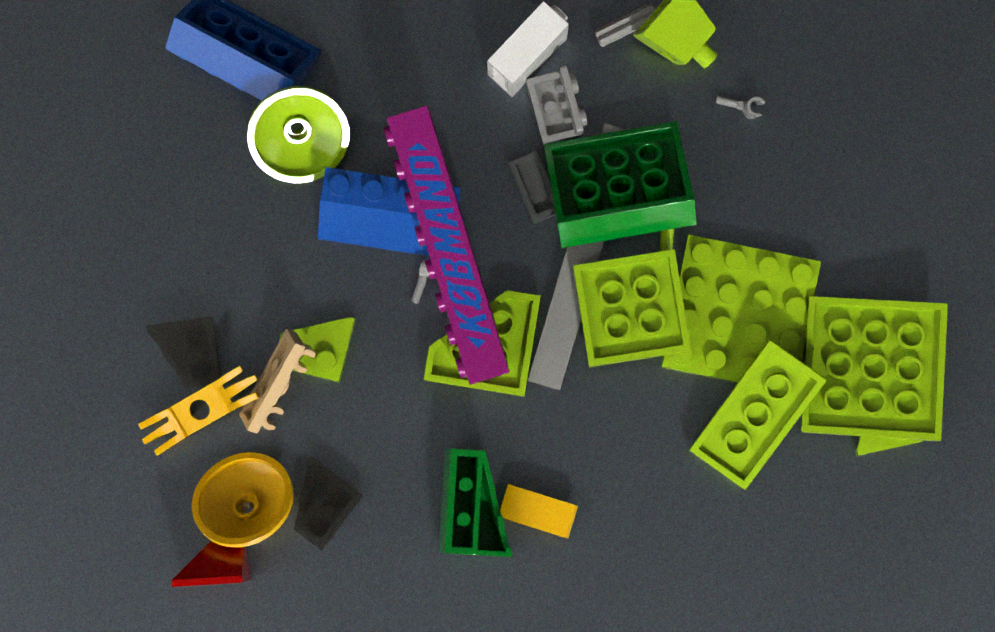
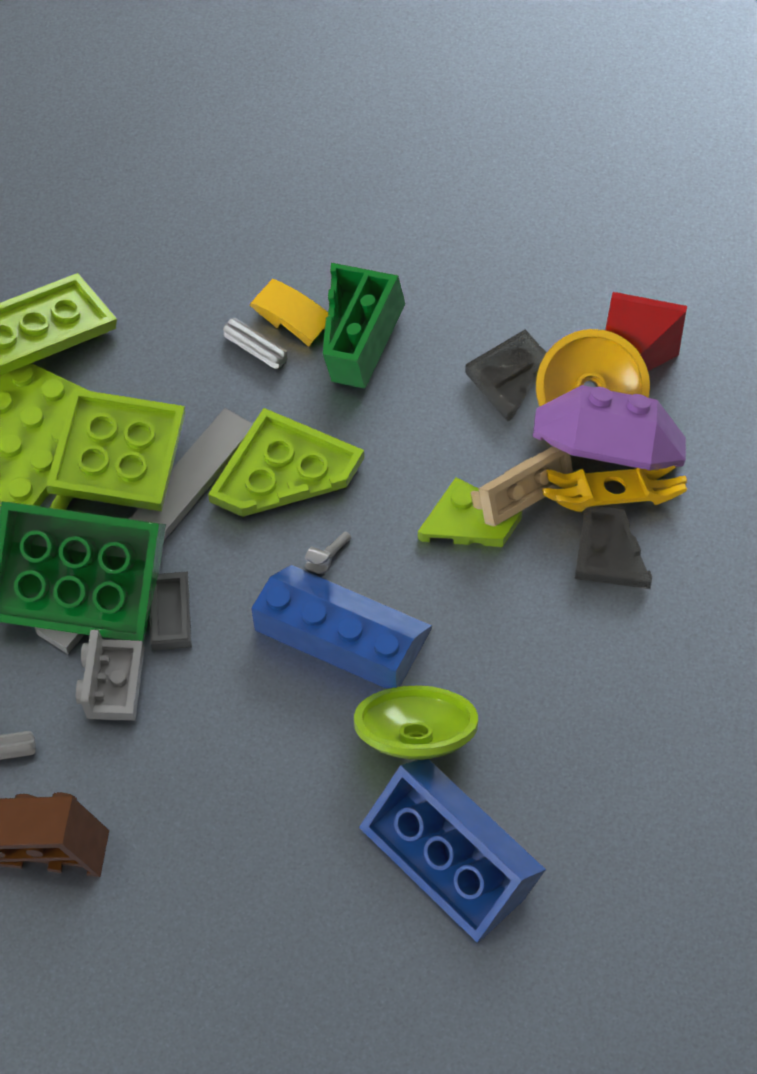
camera: 160 degrees left, 25 degrees down
magenta brick [383,106,510,385] -> none
white brick [487,1,569,97] -> none
none -> light grey axle [223,318,288,369]
none -> medium lavender wedge [533,385,686,470]

